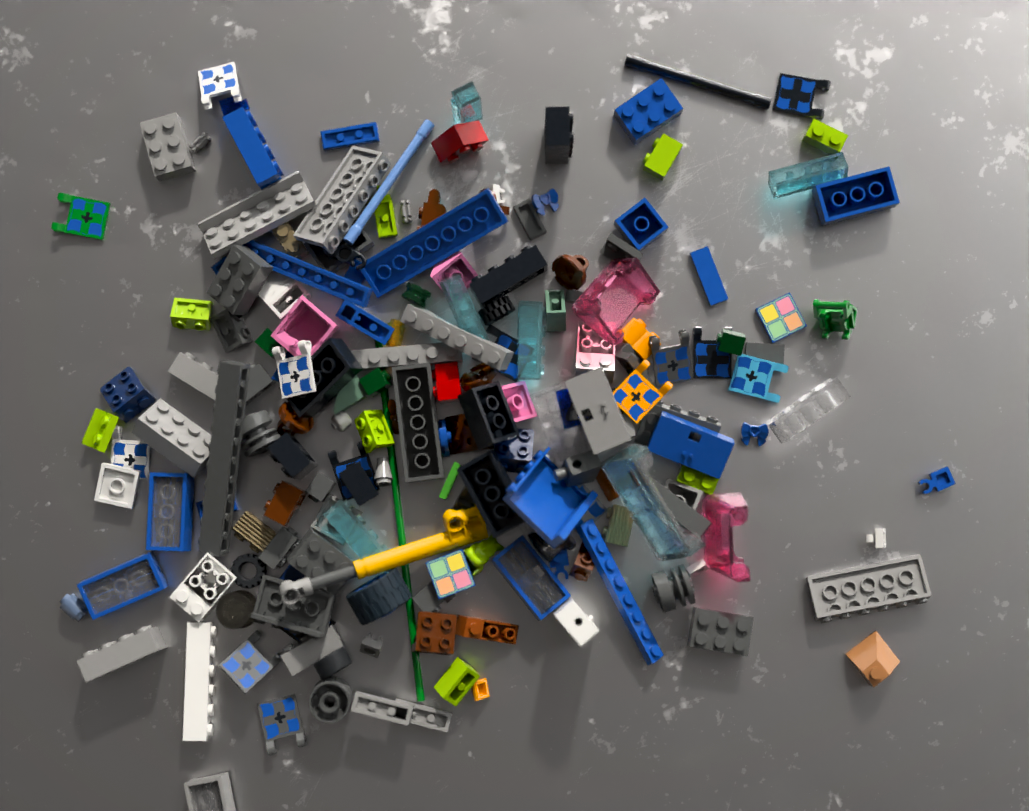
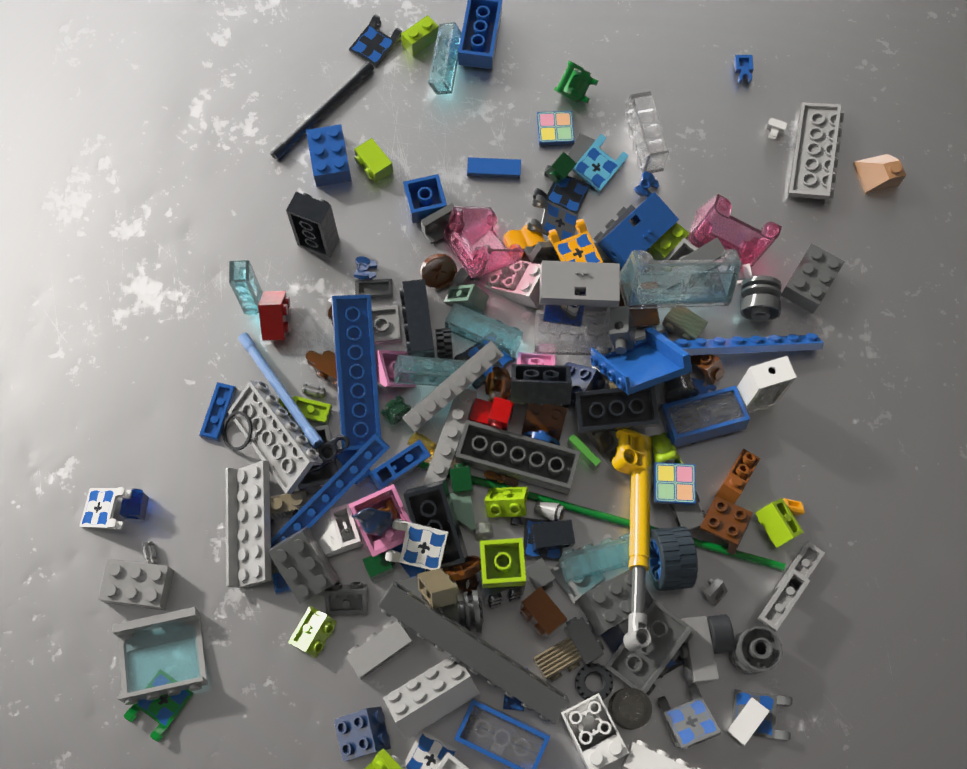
camera: 70 degrees left, 15 degrees down
blue piece [222,107,284,189] -> none
none -> clear light blue panel [112,607,208,705]
none -> black piece [222,411,253,451]
none -> dark blue hair [352,499,398,536]
none -> light grey tile [372,305,402,345]
none -> dark tan brick [417,568,459,609]
none -> lime brick [480,538,526,588]
none -> white tile [726,697,769,745]

